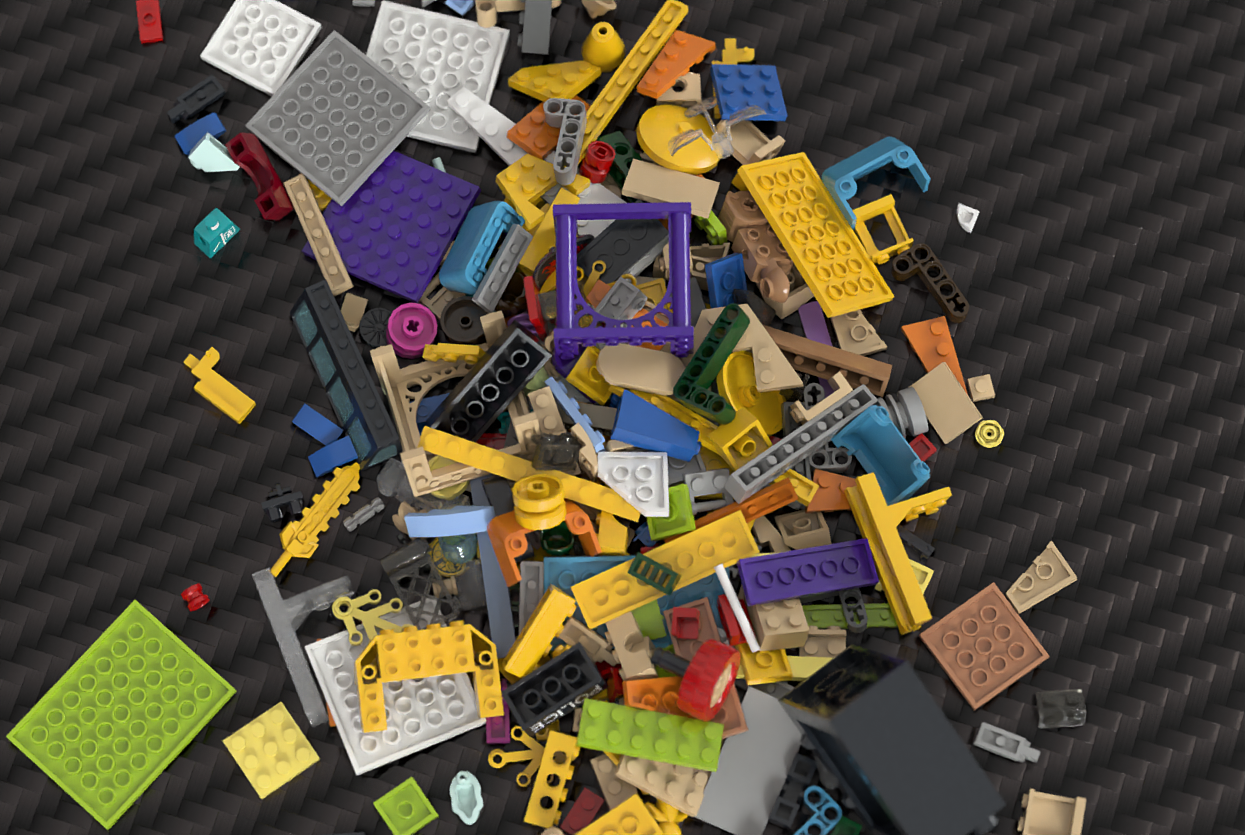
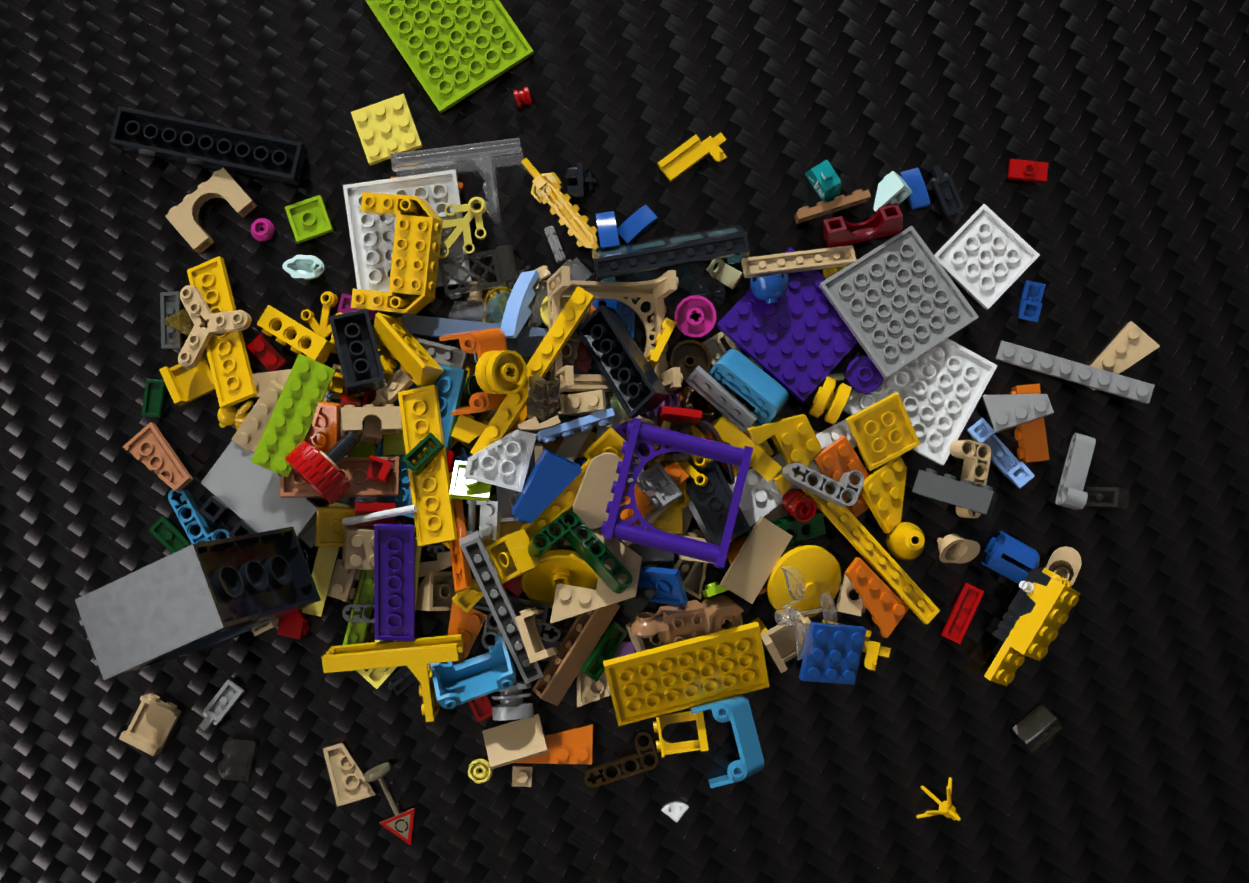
camera: 110 degrees right, 10 degrees up
nougat plate [919,582,1049,711] -> none
none -> dark tan piece [364,762,415,845]
none -> dark green plate [580,621,628,682]
none -> blue cylinder [750,273,789,304]
none -> medium nougat plate [794,189,871,224]
none -> yellow wheel [809,376,852,425]
none -> dark purple tile [845,355,884,394]
none -> yellow plate [845,392,921,471]

